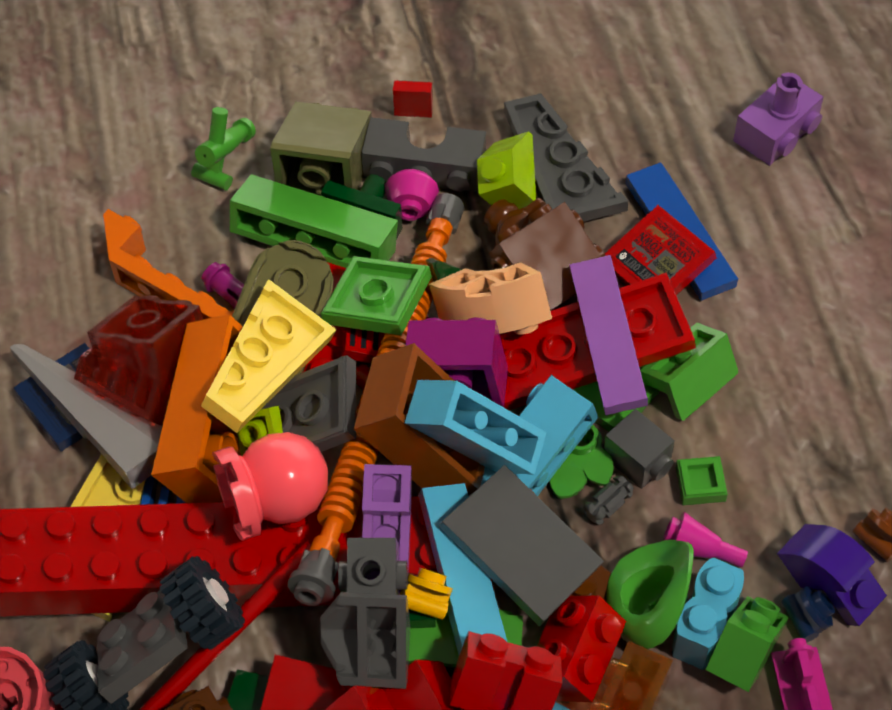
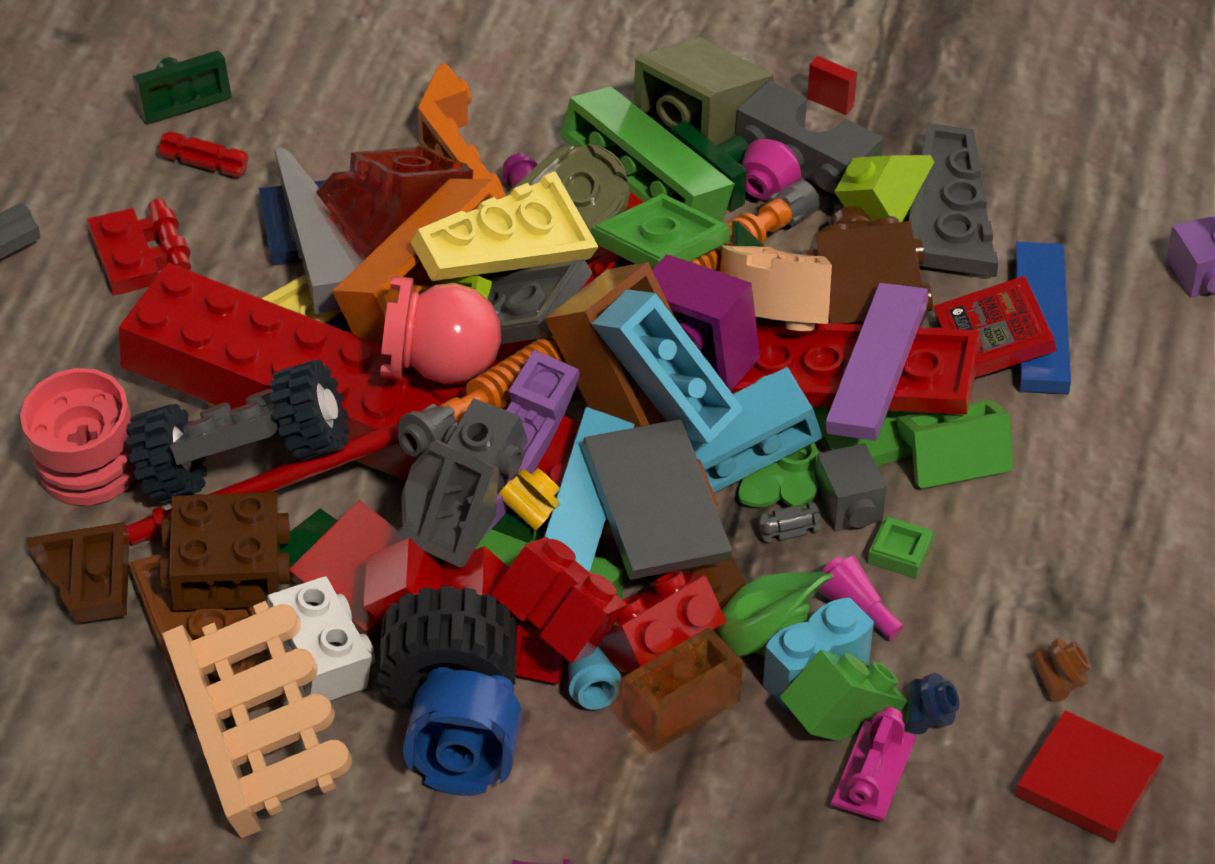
camera: 25 degrees right, 10 degrees down
bright green piece [191,107,256,190] -> none
dark purple brick [777,524,887,626] -> none

